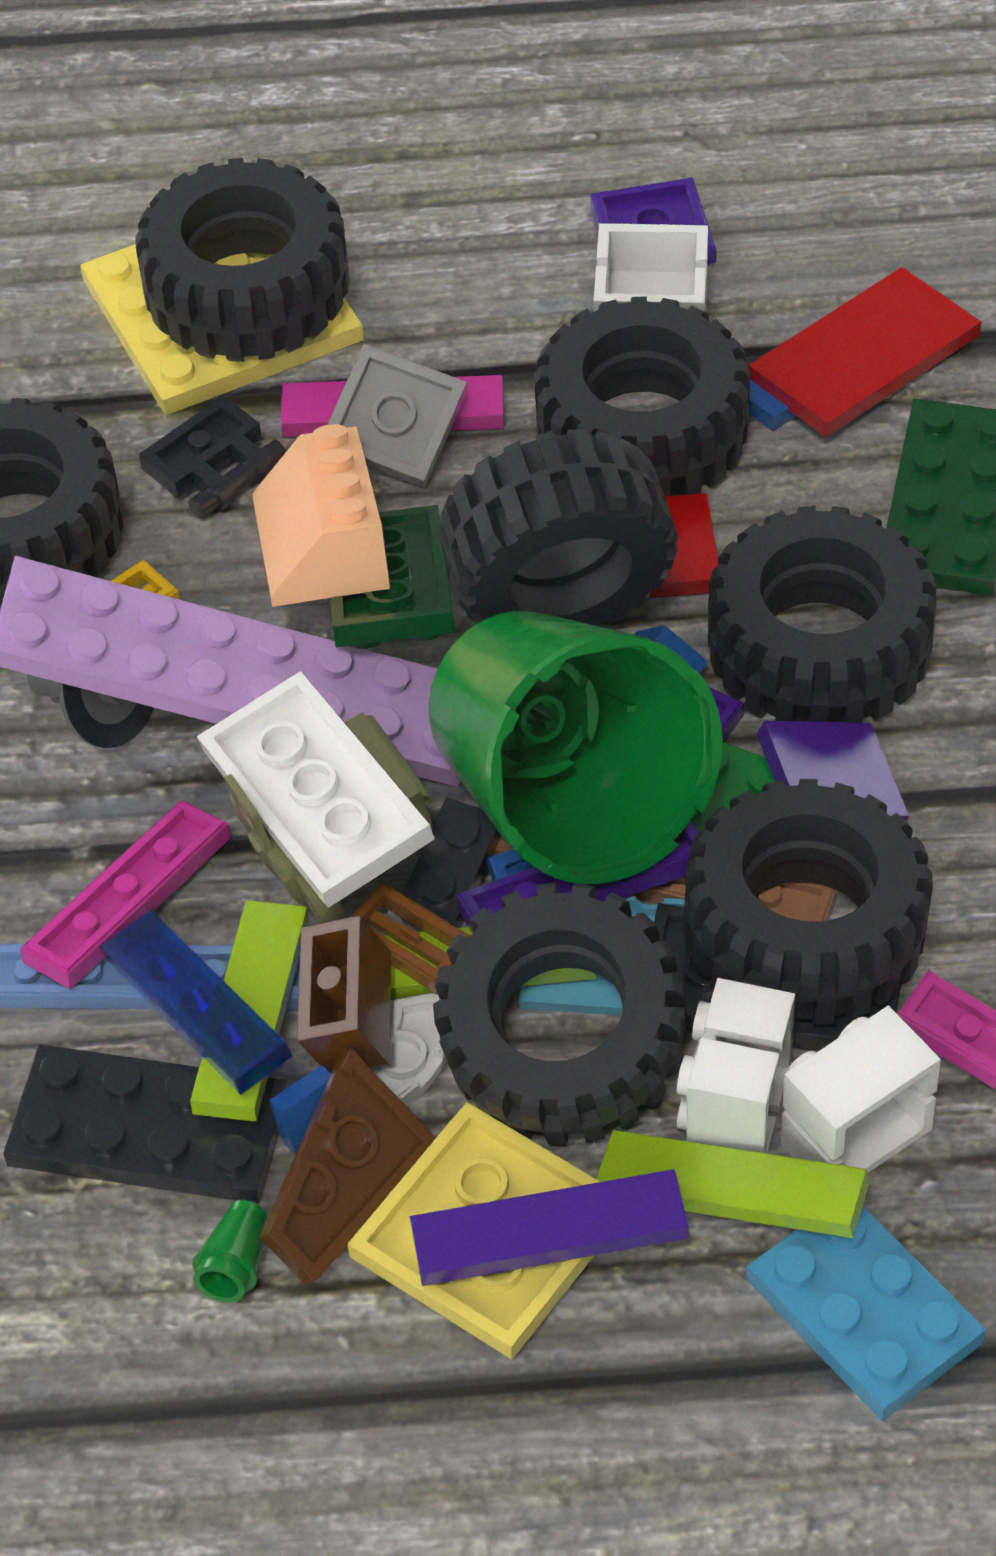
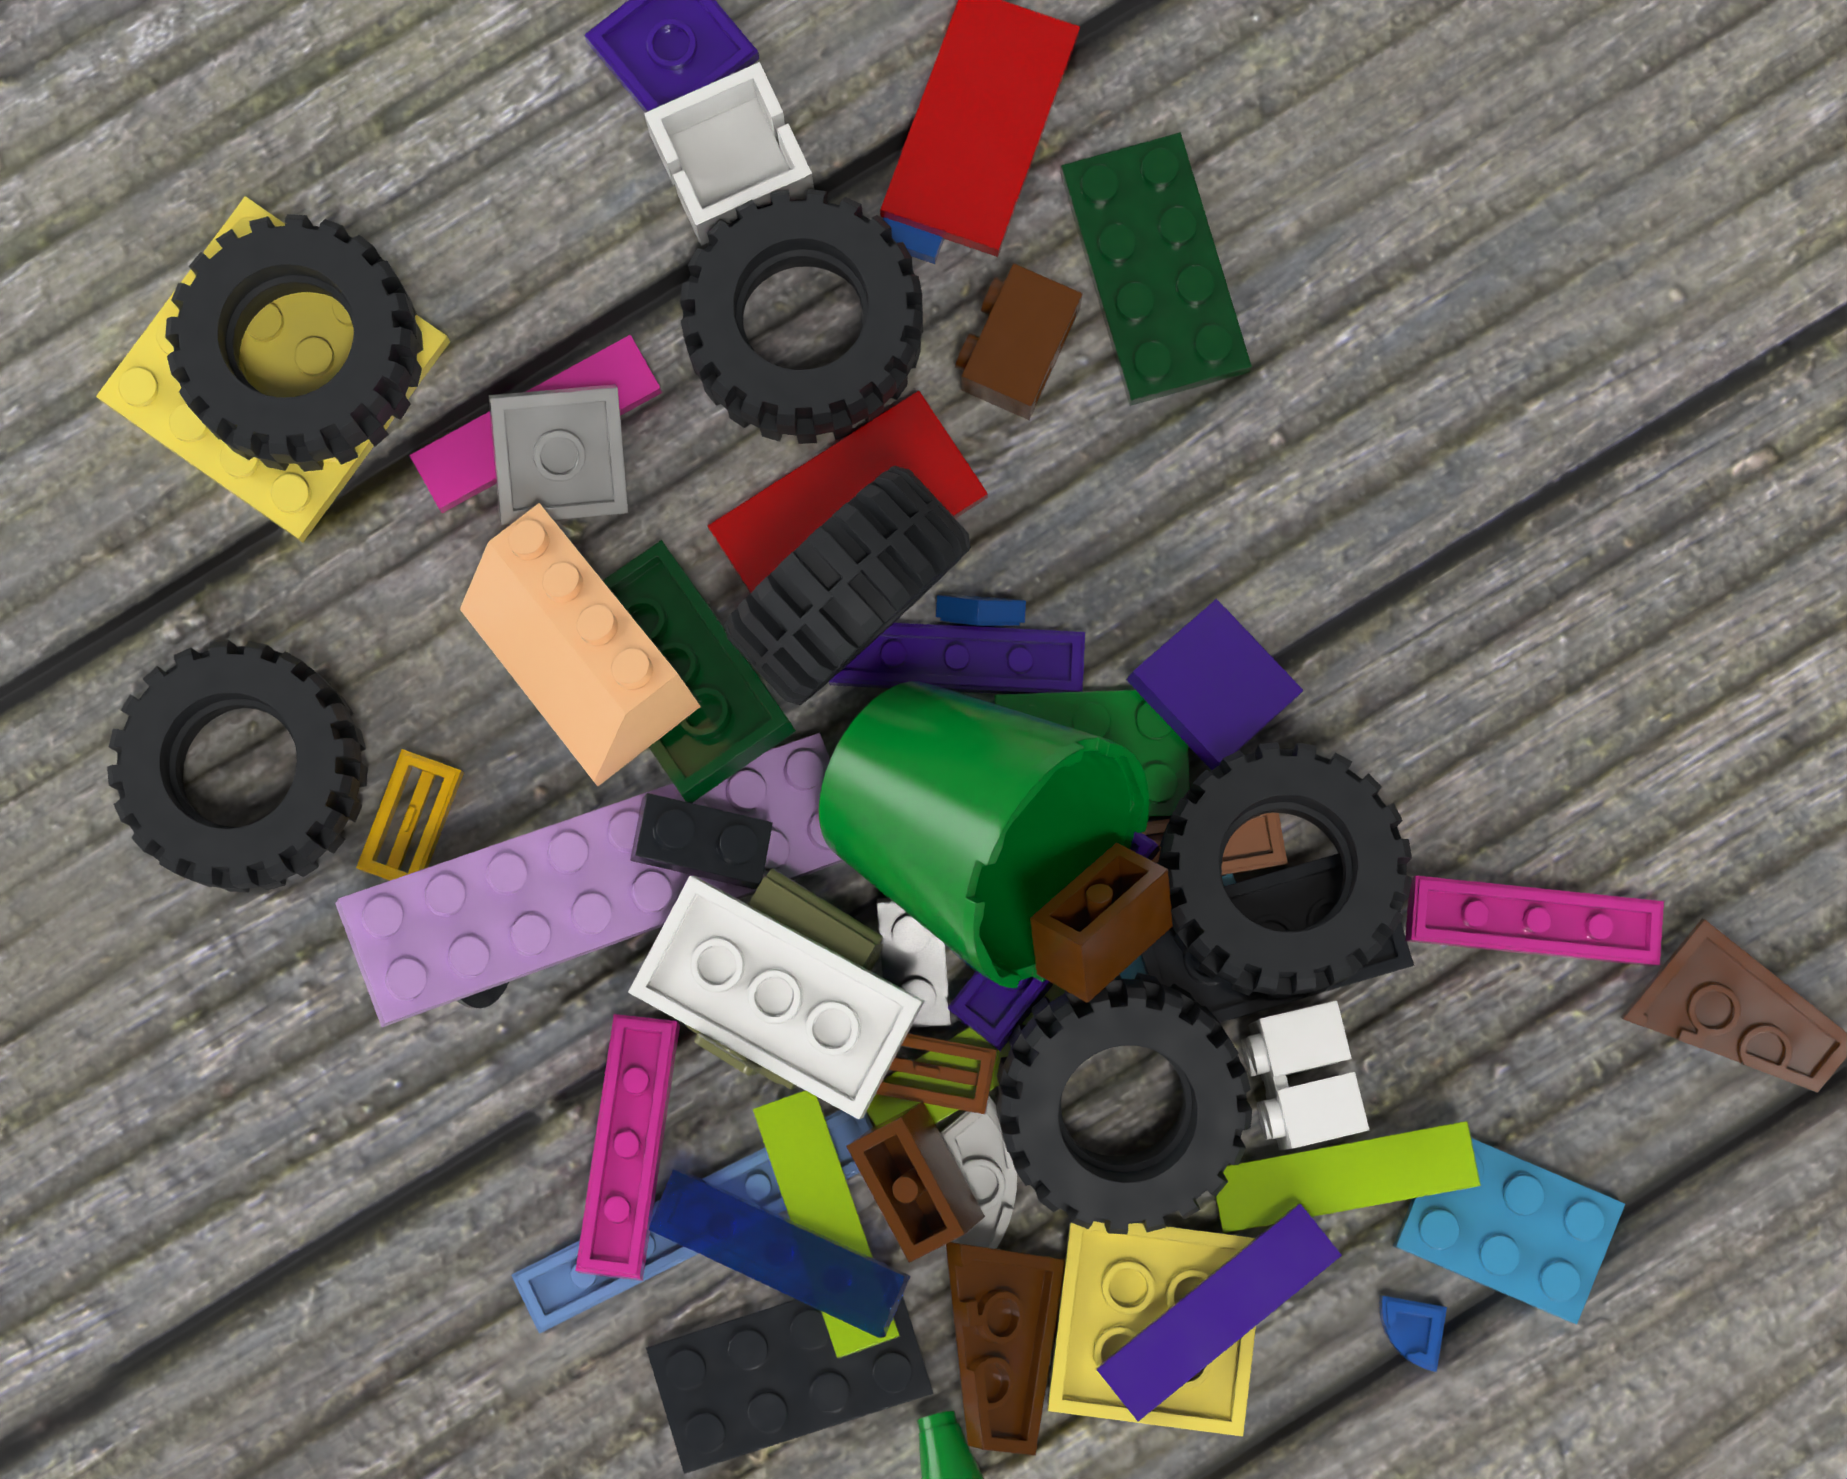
camera: 30 degrees left, 30 degrees up
black plate [139,395,286,518] -> none
blue tile [269,1065,331,1155] -> none
black tyre [708,506,937,723] -> none
white piece [781,1005,941,1173] -> none
none -> black plate [630,793,773,890]
none -> reddish brown brick [955,263,1083,421]
none -> reddish brown brick [1030,842,1173,1003]
none -> blue tile [1379,1295,1447,1372]

